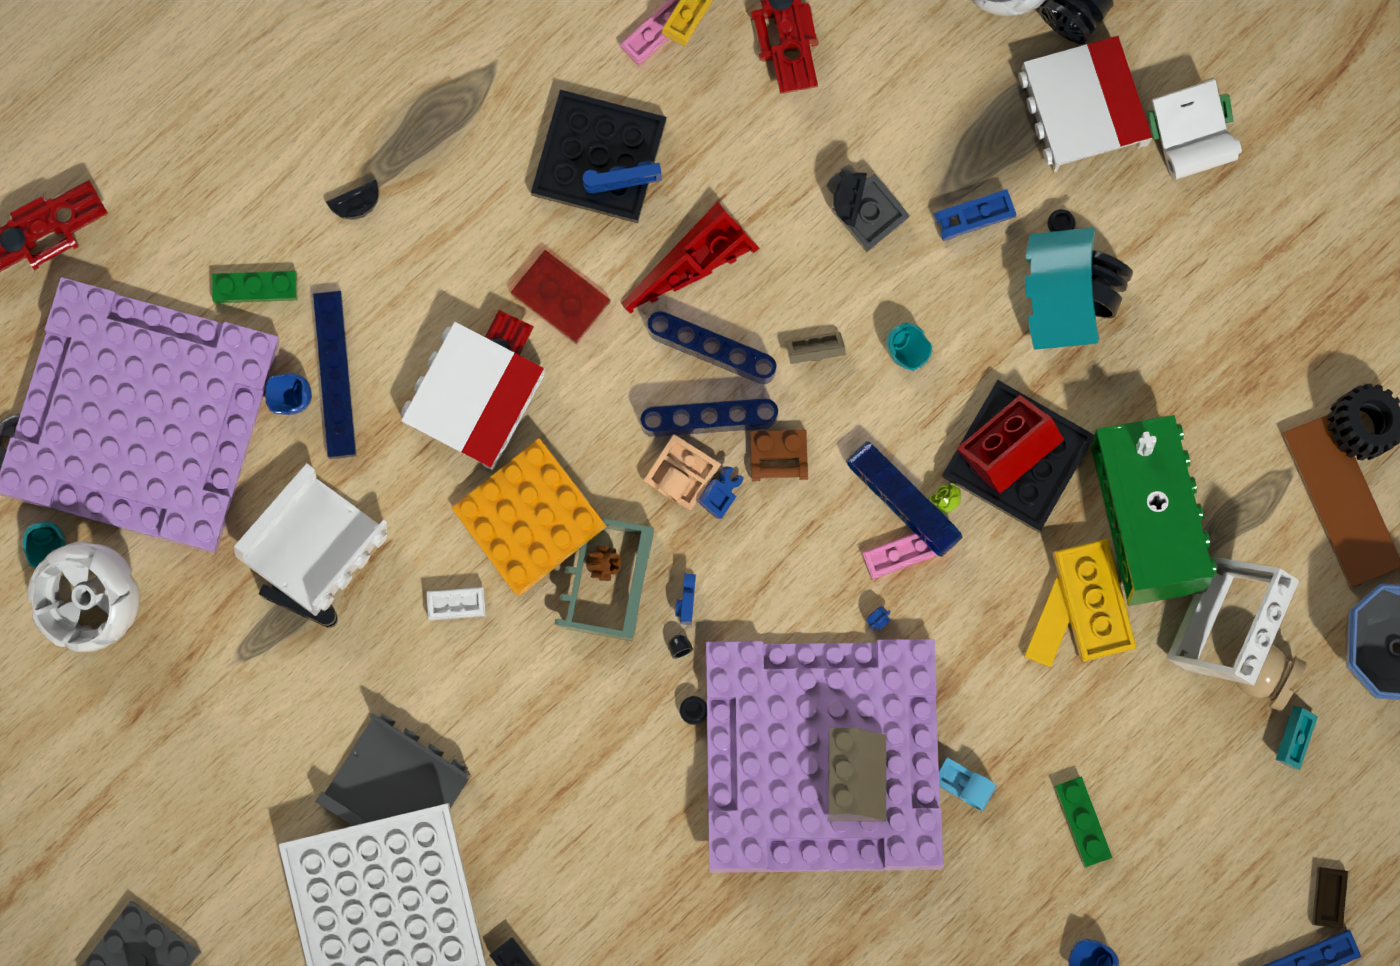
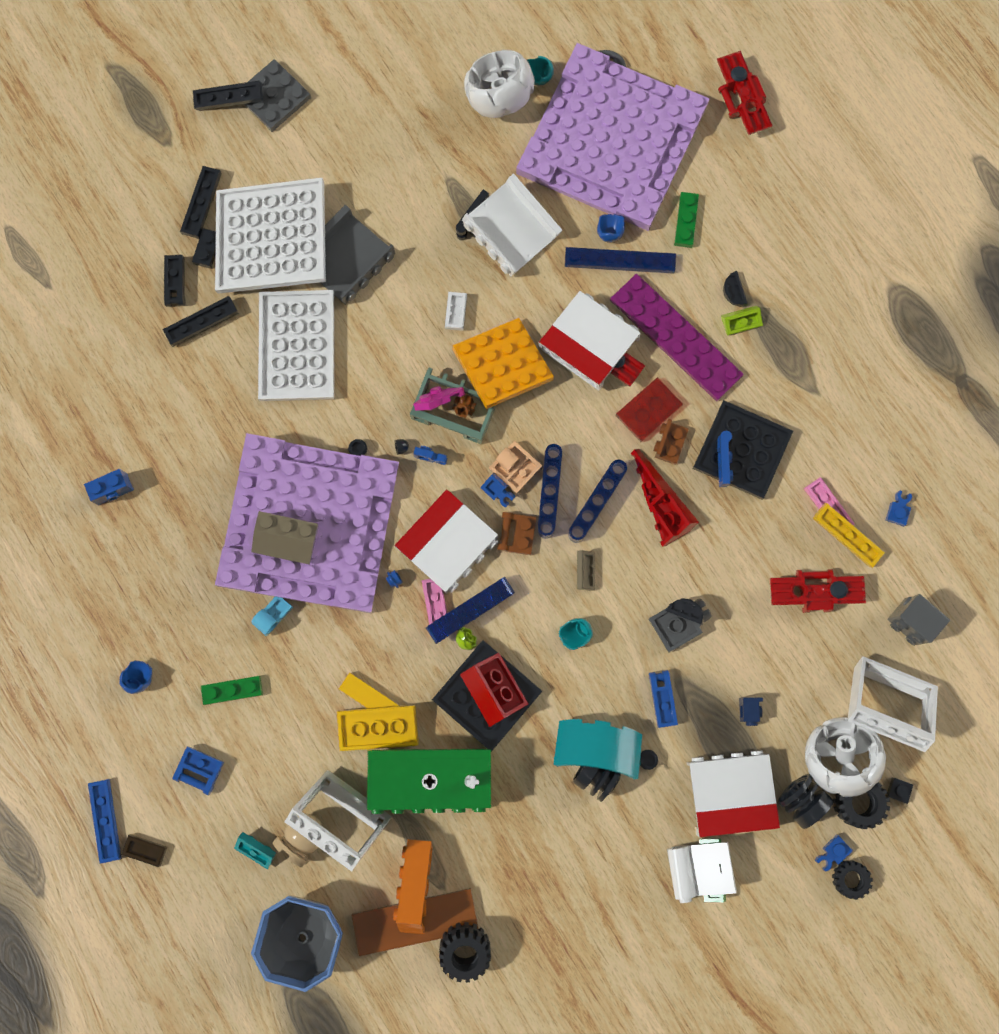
camera: 105 degrees right, 0 degrees up
none -> blue plate [172,746,224,796]
none -> white plate [258,290,334,401]
none -> orange wedge [393,839,433,934]
none -> white panel [394,489,498,594]
none -> dark pink wing [413,386,465,411]
none -> magenta plate [610,273,744,402]
none -> dark orange bracket [653,419,689,465]
none -> lime slope [721,306,763,335]
none -> dark blue brick [739,698,763,726]

